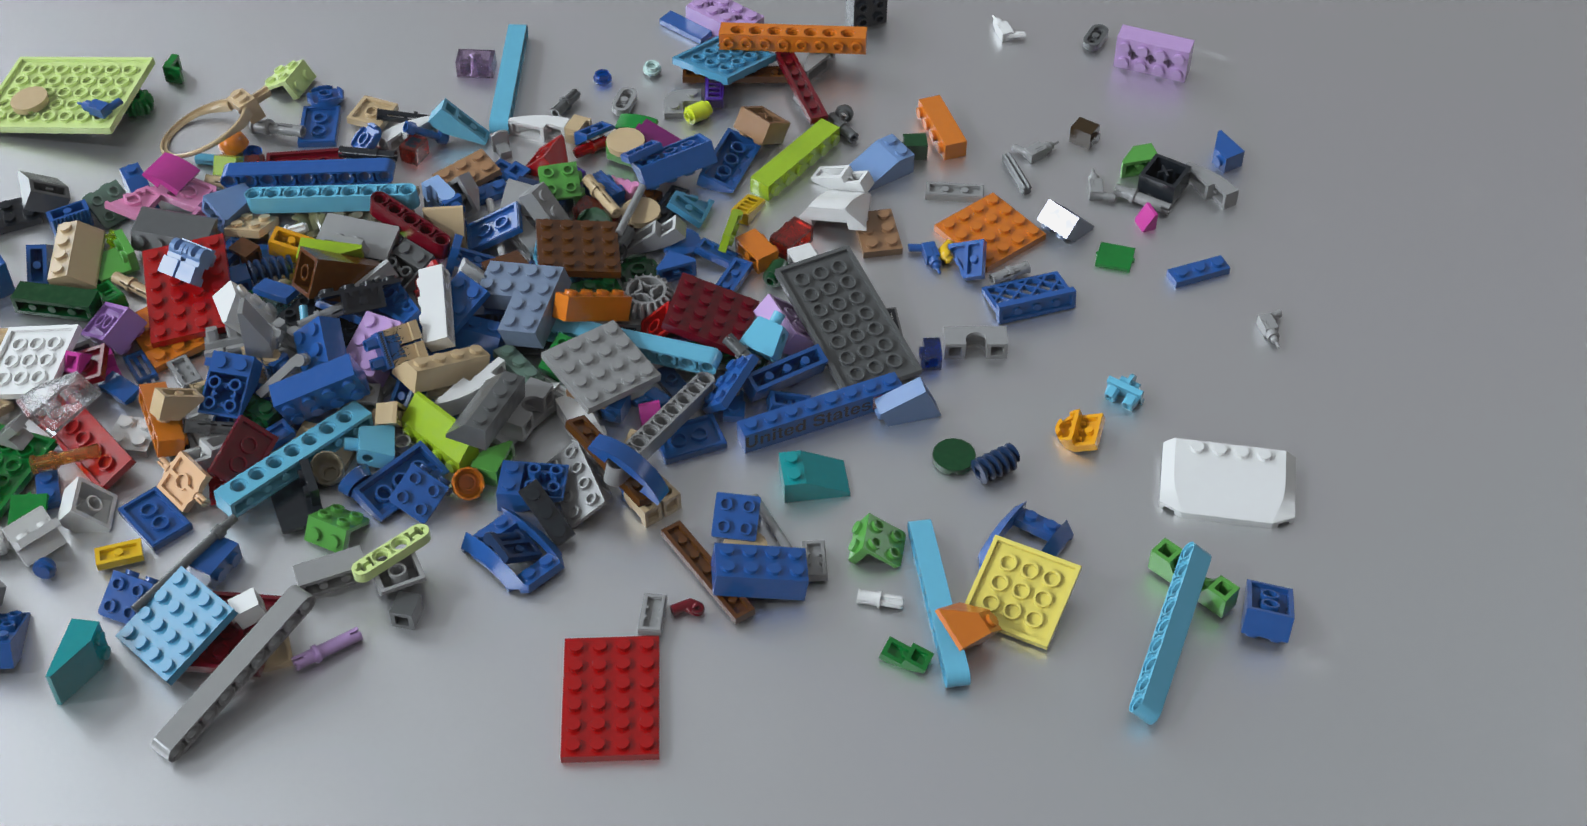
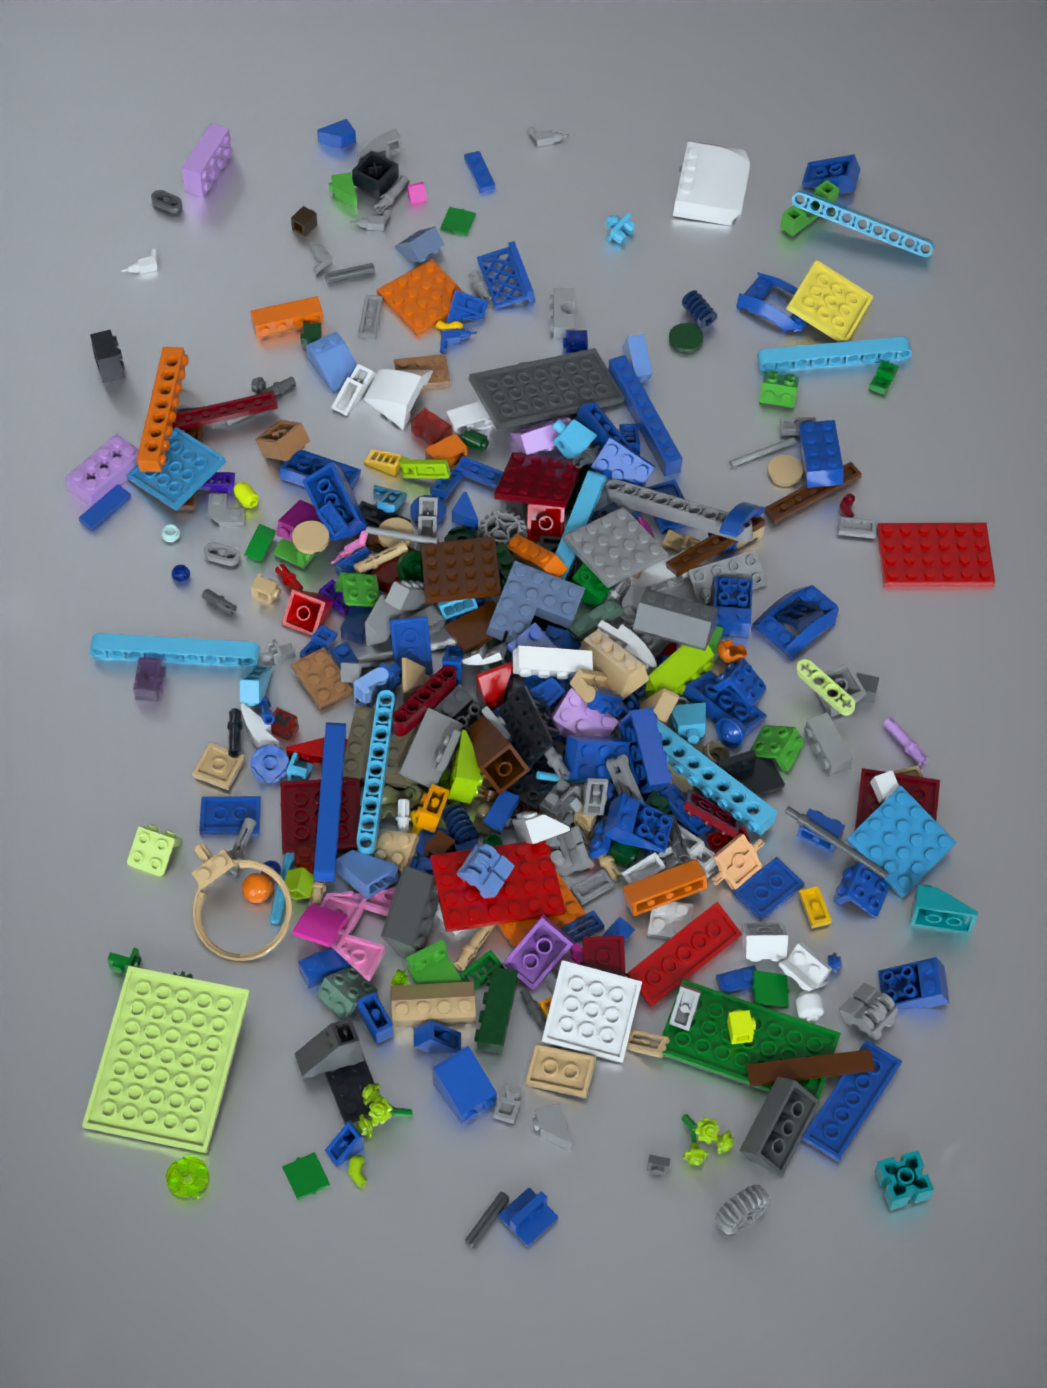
camera: 90 degrees left, 10 degrees up
tan tile [10,86,49,115] -> none
clear slope [16,371,102,437] -> none
clear orange pin [29,443,101,475] -> none
dark pink slope [64,350,92,375] -> none
blue piece [77,98,123,119] -> none
tan slope [149,387,205,423] -> none
light grey beam [151,585,316,762] -> none
blue tile [307,85,345,107] -> none
black pin [338,146,398,163] -> none
white slope [508,115,570,143] -> none
black plate [518,479,576,547] -> none
blue slope [574,121,615,145] -> none
blue bracket [711,492,761,542] -> none
lime brick [750,118,840,202] -> none
teal slope [779,450,851,503] -> none
white axle [857,589,904,609] -> none
orange slope [935,602,1002,651] -> none
light orange slope [1055,409,1106,452] -> none

